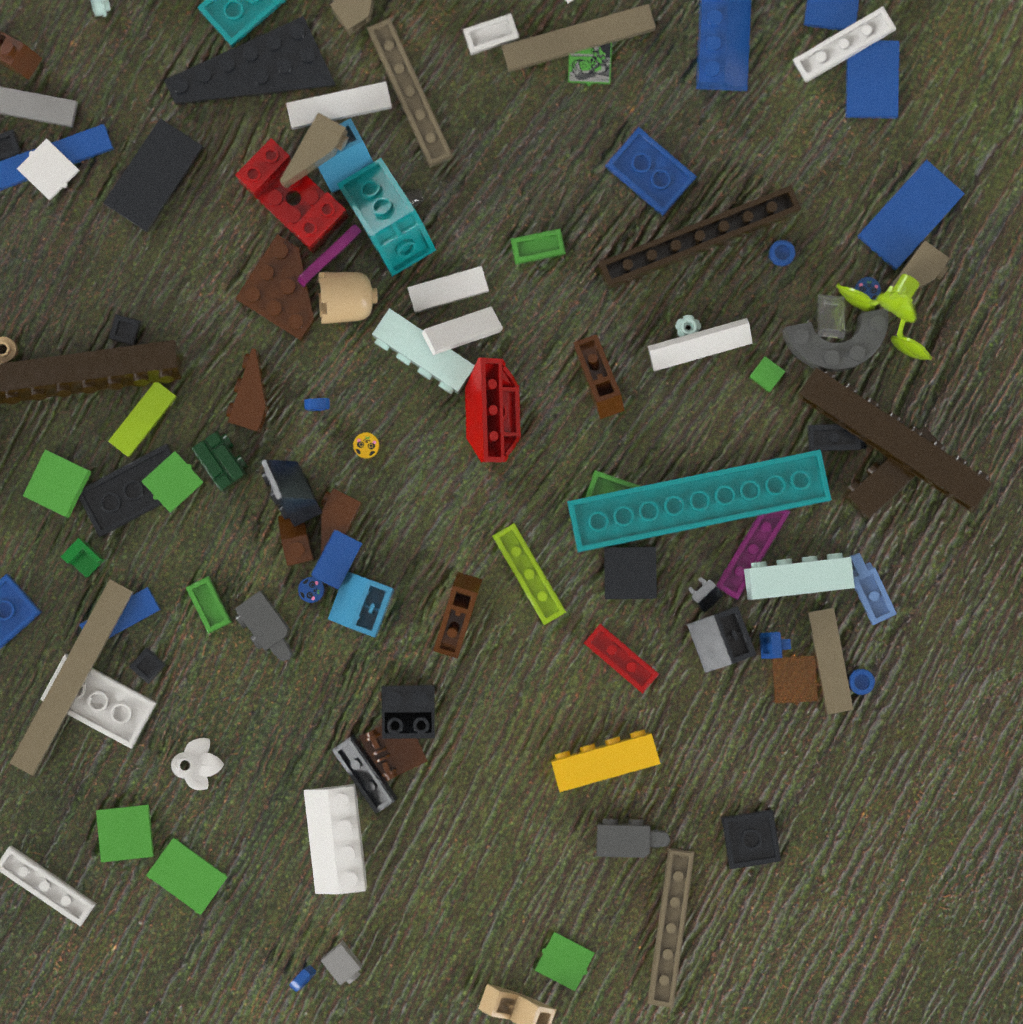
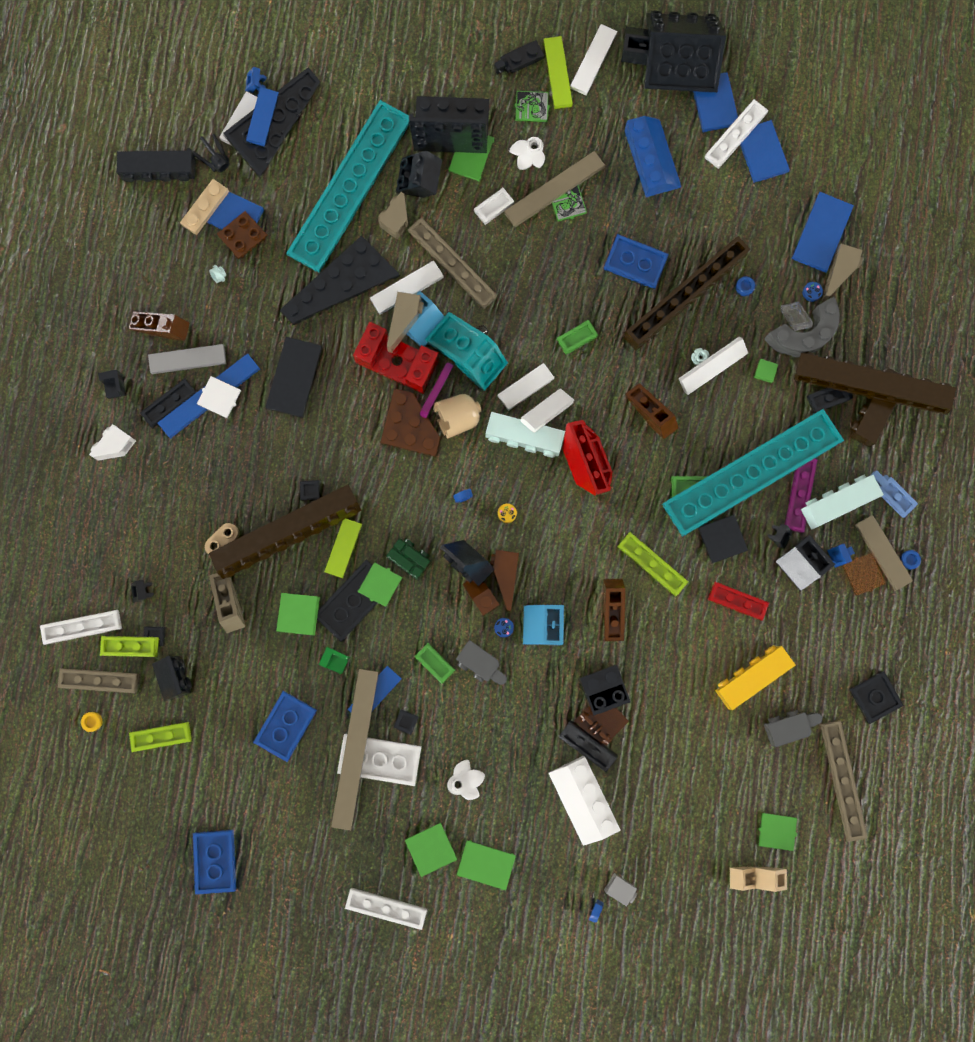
camera: 20 degrees left, 5 degrees down
reddish brown slope [226,348,268,433] -> none
blue panel [311,530,362,590] -> none
lime plant [836,274,933,360] -> none

